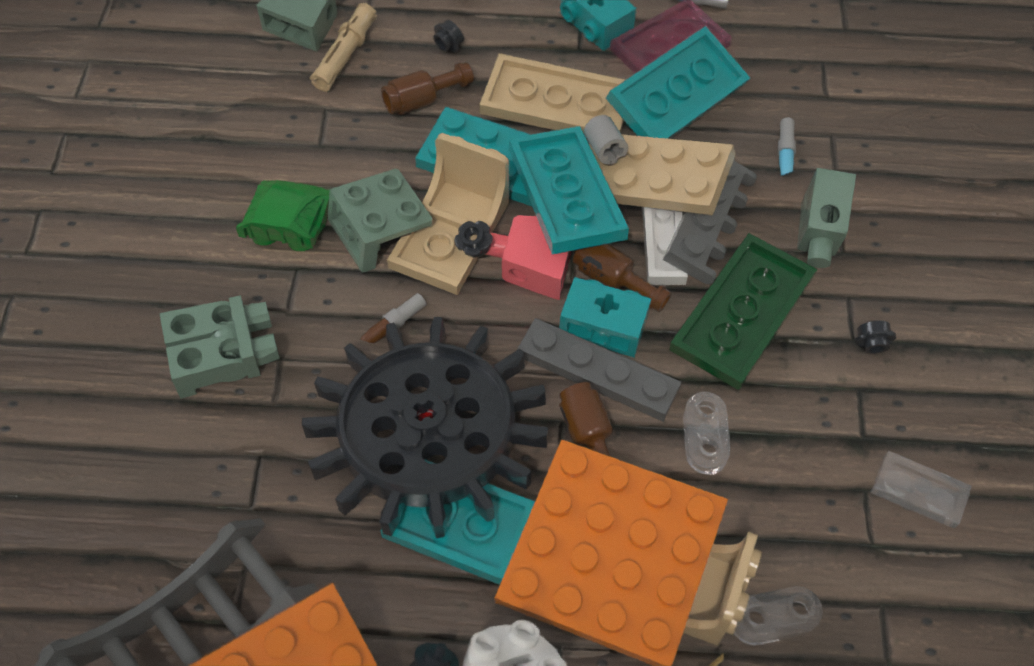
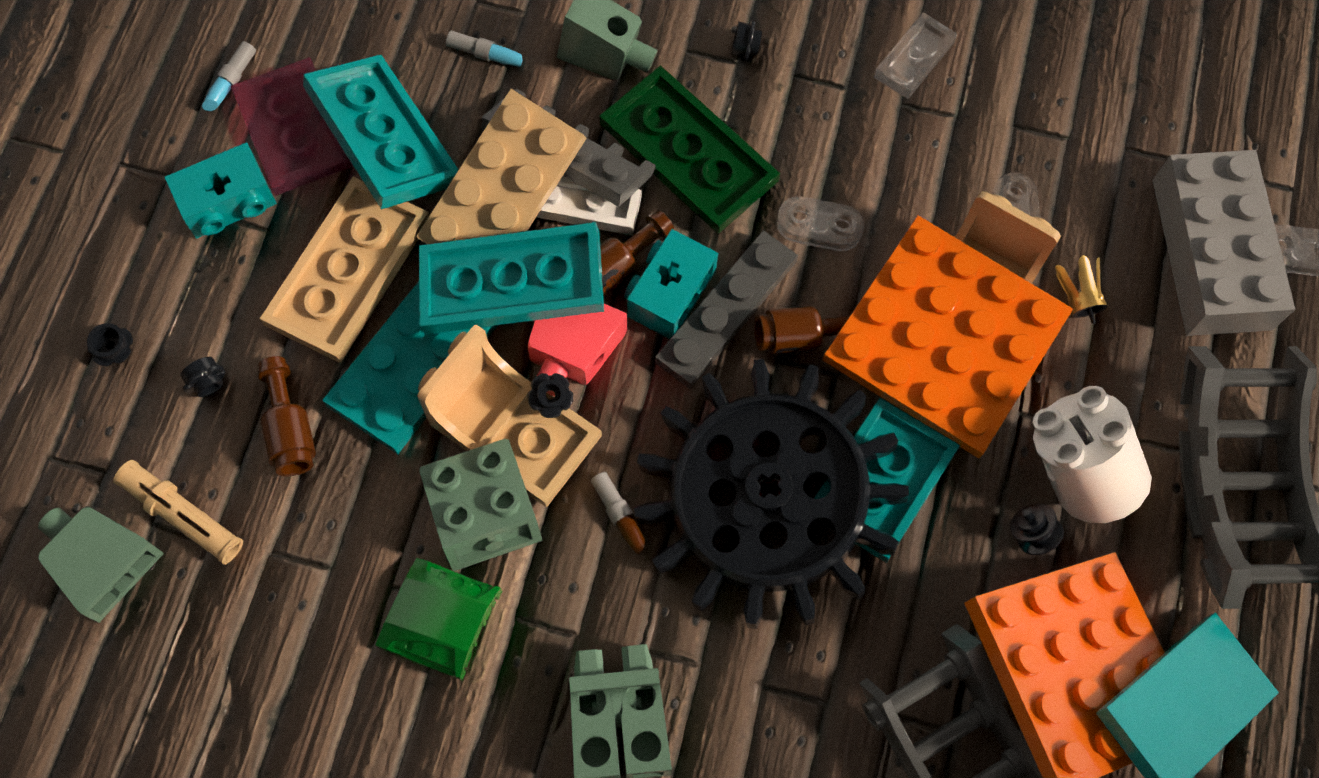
camera: 80 degrees left, 10 degrees up
light grey piece [584,115,628,165] -> none

